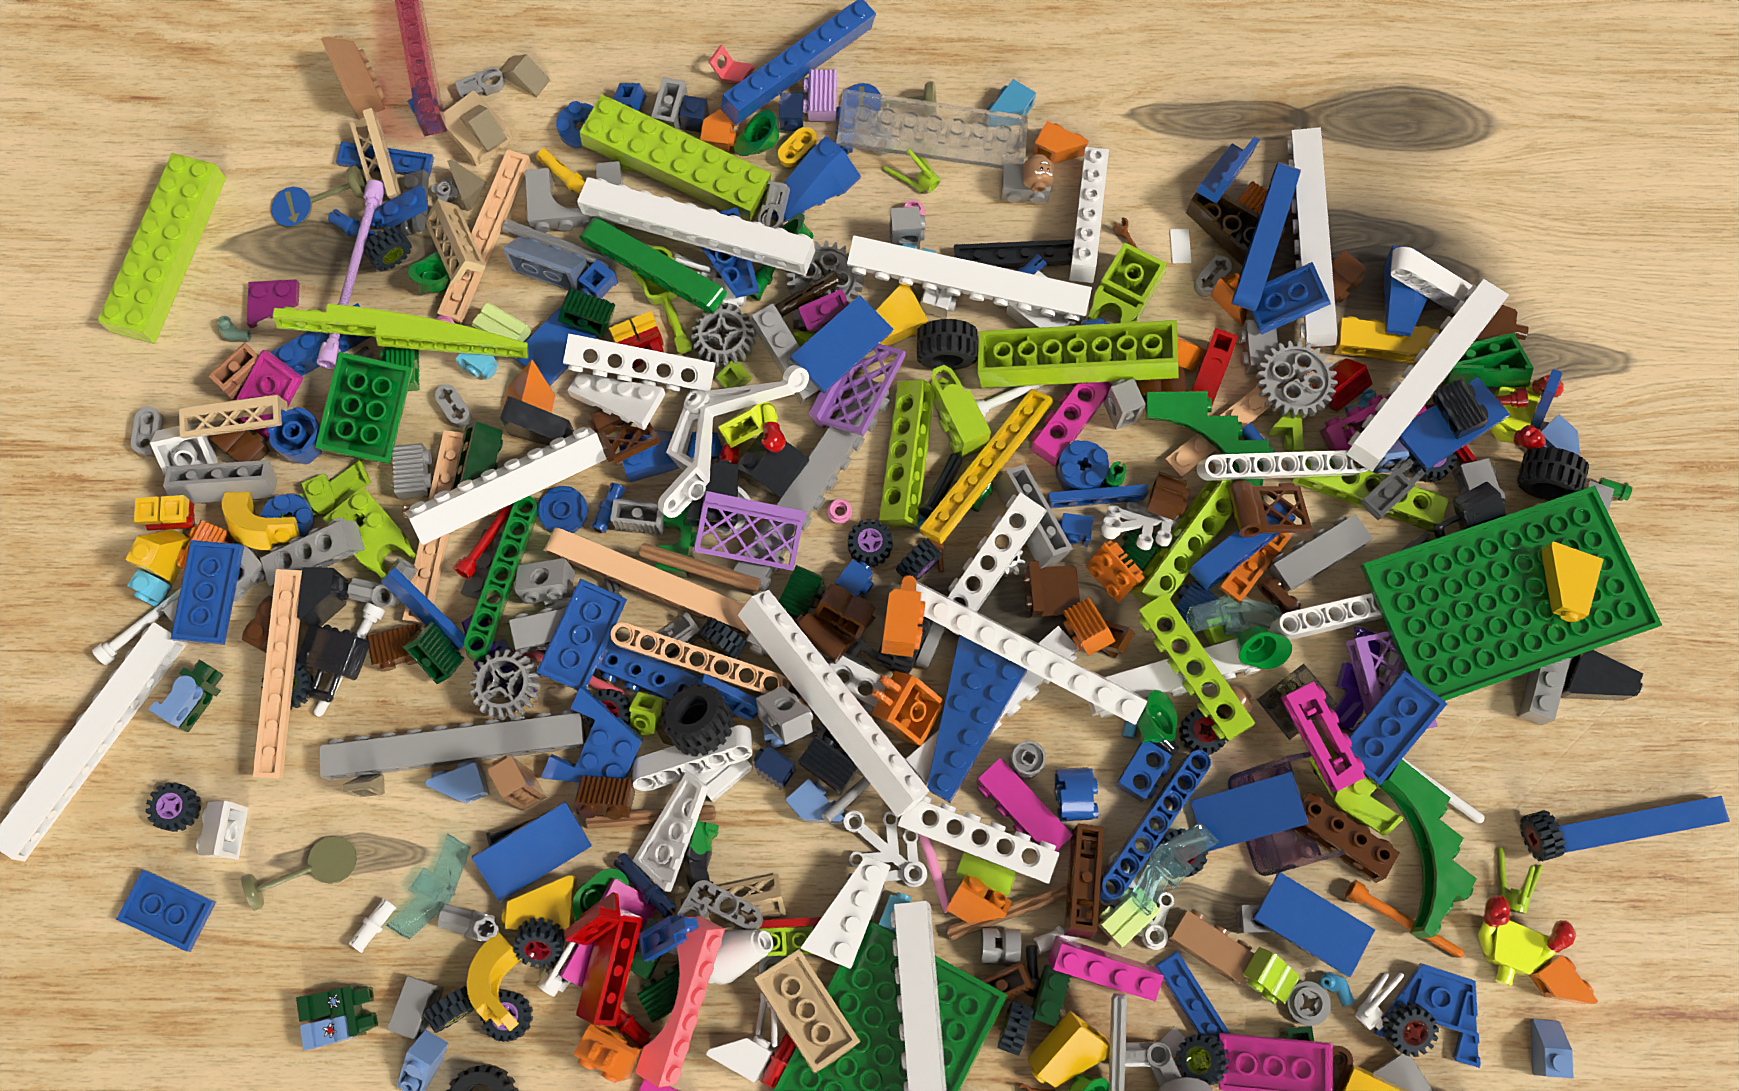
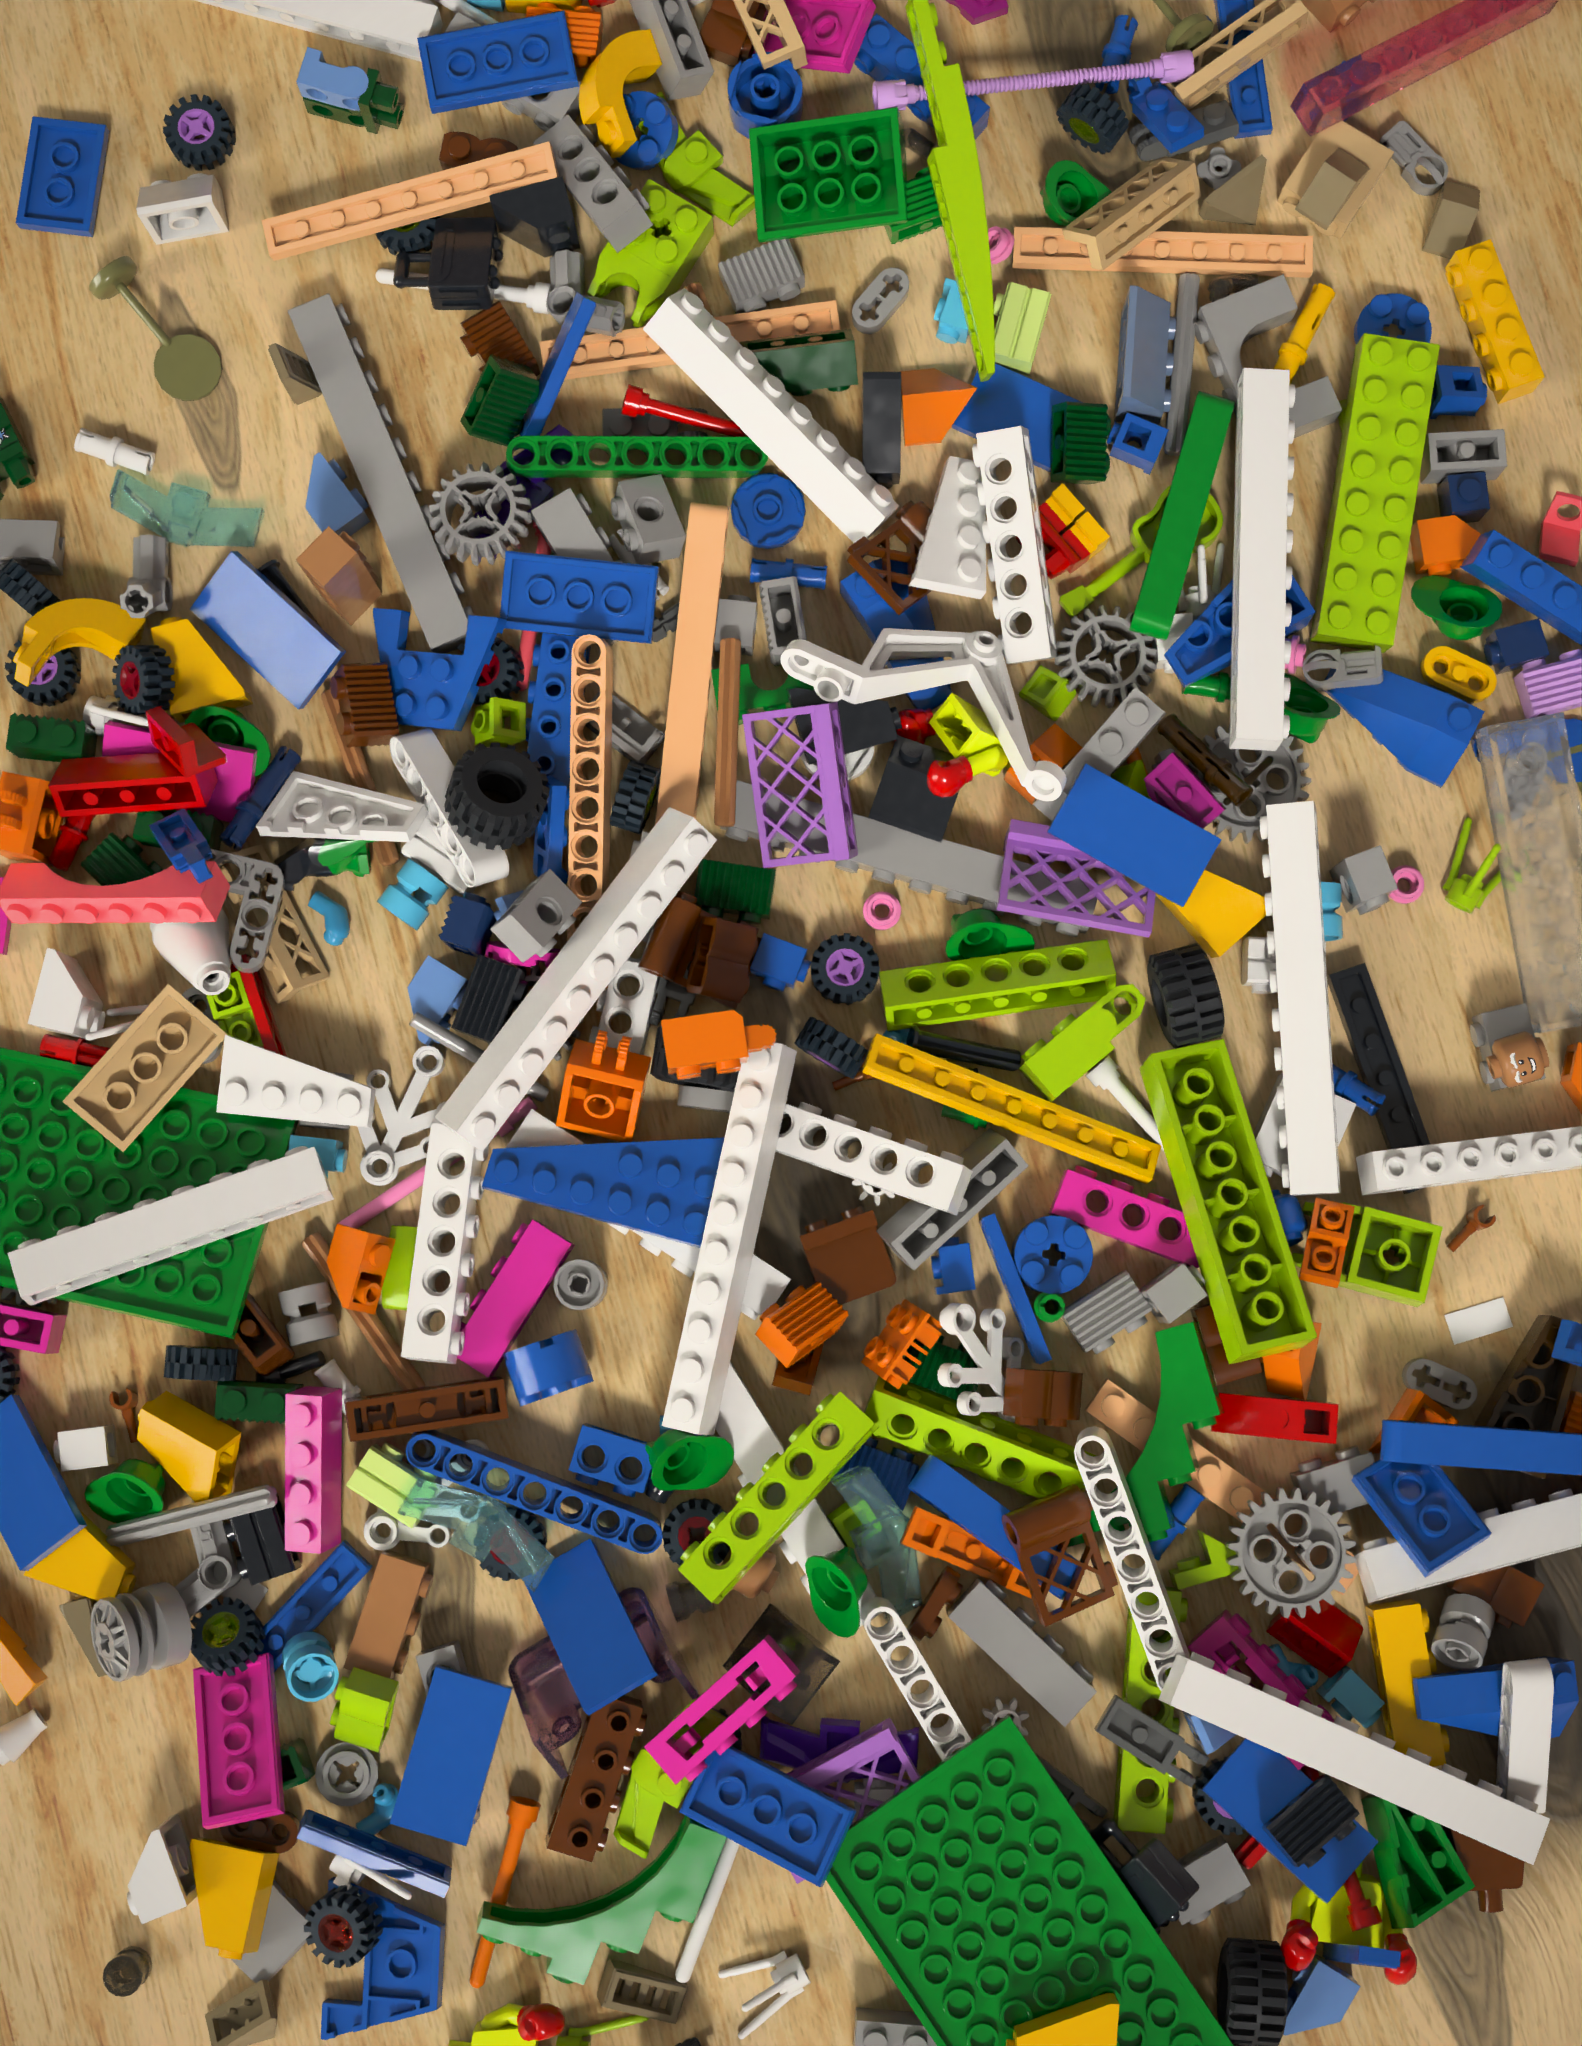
camera: 80 degrees right, 10 degrees up
none -> dark green brick [6,712,98,762]
none -> black brick [224,1493,302,1586]
none -> medium azure wheel [281,1632,339,1702]
none -> blue tile [296,1809,452,1898]
none -> dark azure arm [308,890,350,946]
none -> medium azure wheel [377,858,449,931]
none -> dark pink tile [485,941,561,968]
none -> dark tan slope [597,1958,688,2024]
none -> clear smoke wheel [665,1581,715,1623]
none -> light grey brick [714,595,758,656]
none -> white plant [718,1951,811,2039]
none -> green piece [945,908,1035,961]
none -> white gear [981,1696,1029,1736]
none -> orange slope [1004,723,1083,805]
none -> light grey brick [1061,1271,1152,1354]
none -> clear smoke arm [1208,274,1258,302]
none -> orange slope [1299,1198,1355,1288]
none -> medium azure brick [1316,1665,1385,1729]
none -> light grey wheel [1431,1594,1495,1671]
none -> yellow brick [1445,239,1545,404]

